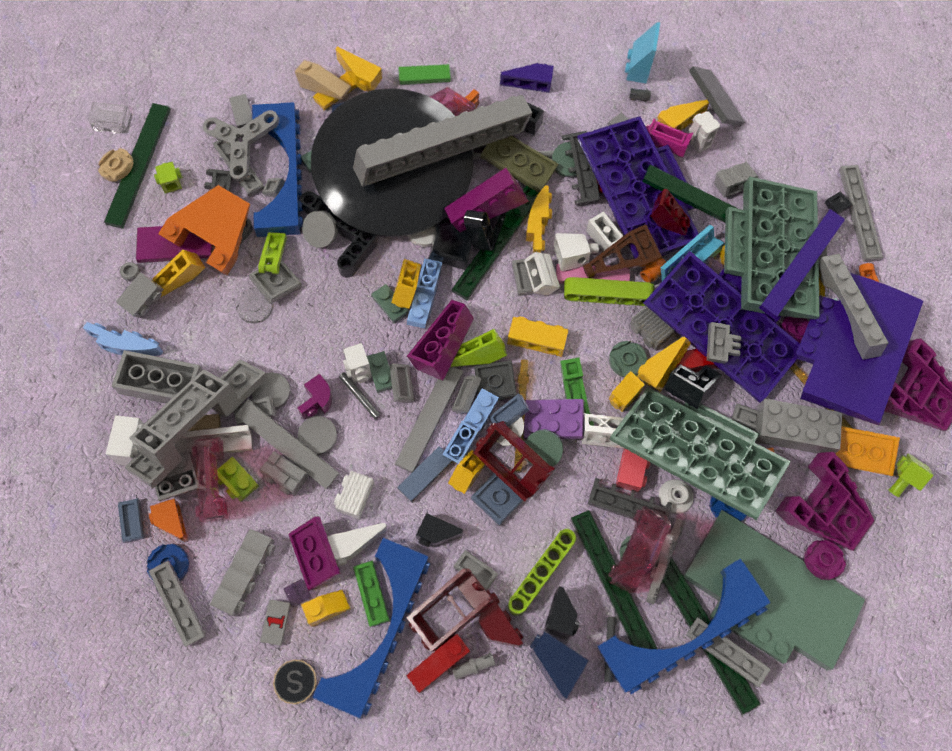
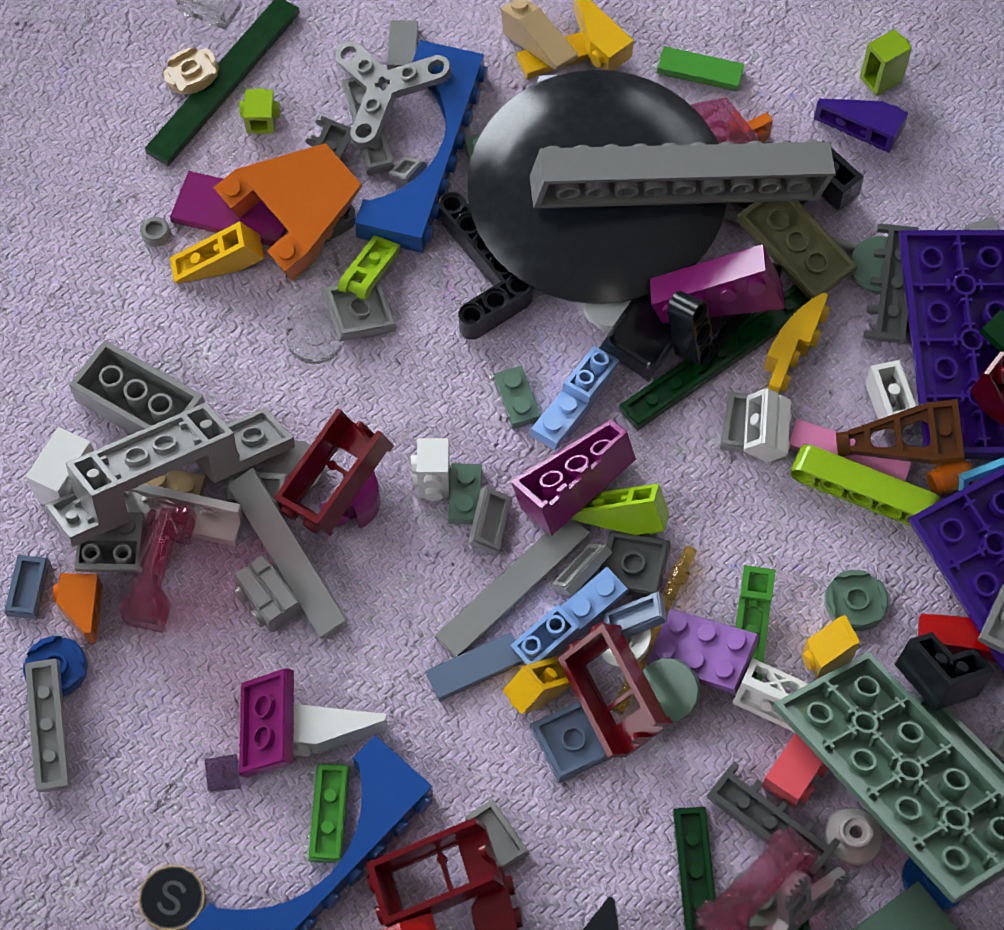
camera: 25 degrees right, 5 degrees down
light blue slope [83,322,163,356] -> none
light grey brick [116,272,164,318] -> none
light grey brick [210,529,275,617] -> none
lime bracket [212,456,259,502] -> none
light grey tile [260,600,291,646] -> none
light grey tile [297,416,337,455] -> none
yellow slope [301,590,350,627] -> none
light grey tile [302,211,338,248] -> none
white brick [334,471,374,519] -> none
dark grey bar [339,372,381,419] -> none
yellow slope [391,259,421,309] -> none
black slope [416,513,463,548] -> none
yellow brick [507,317,568,357] -> none
lime beam [508,529,576,616] -> none
white torso [554,233,599,271] -> none
light grey brick [630,306,674,350] -> none
yellow slope [637,336,691,392] -> none
none -> dark red door [274,408,394,537]
none -> lime piece [860,29,912,96]

